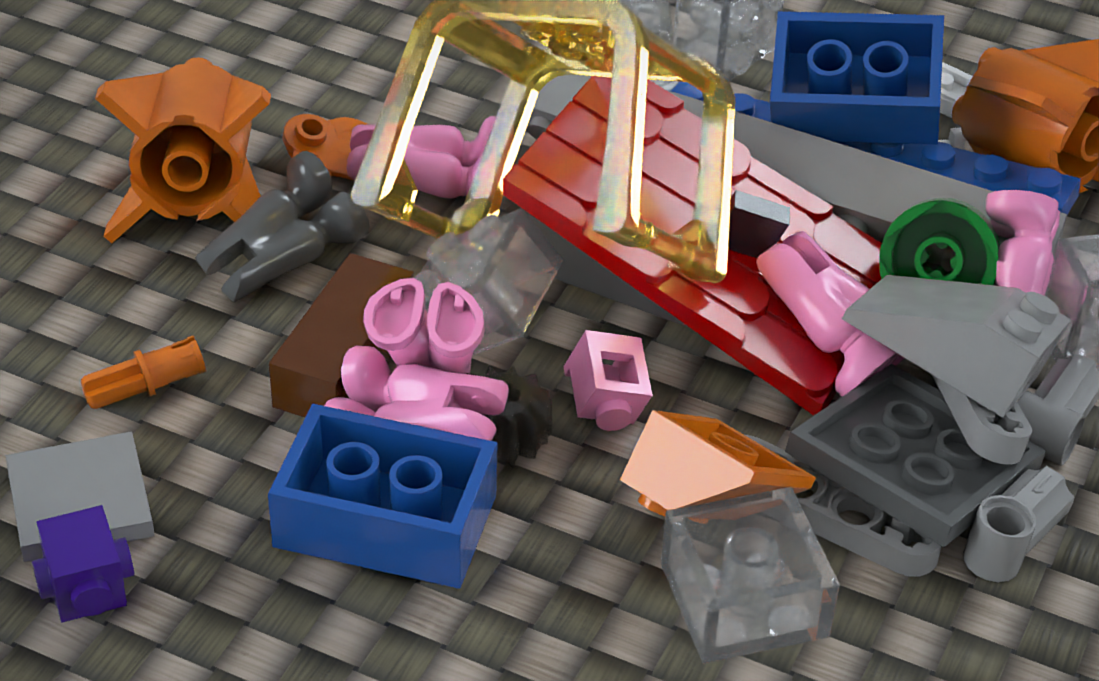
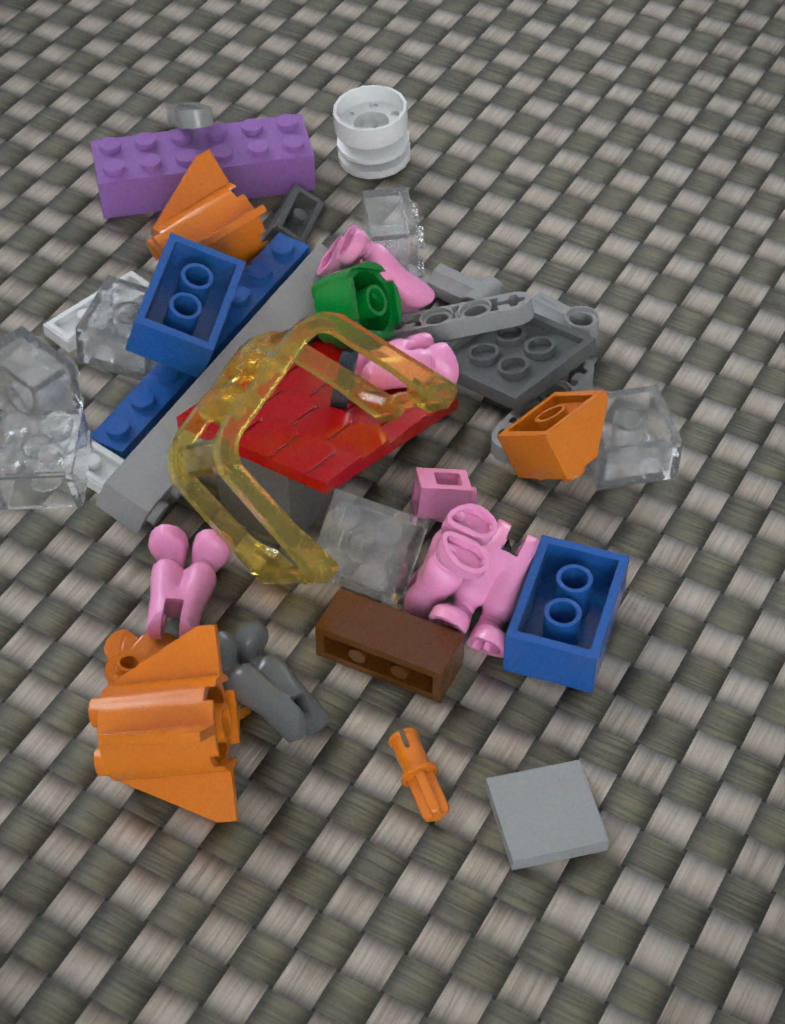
camera: 85 degrees left, 5 degrees up
dark purple brick [32,505,135,623] -> none
light grey slope [842,275,1071,418] -> none

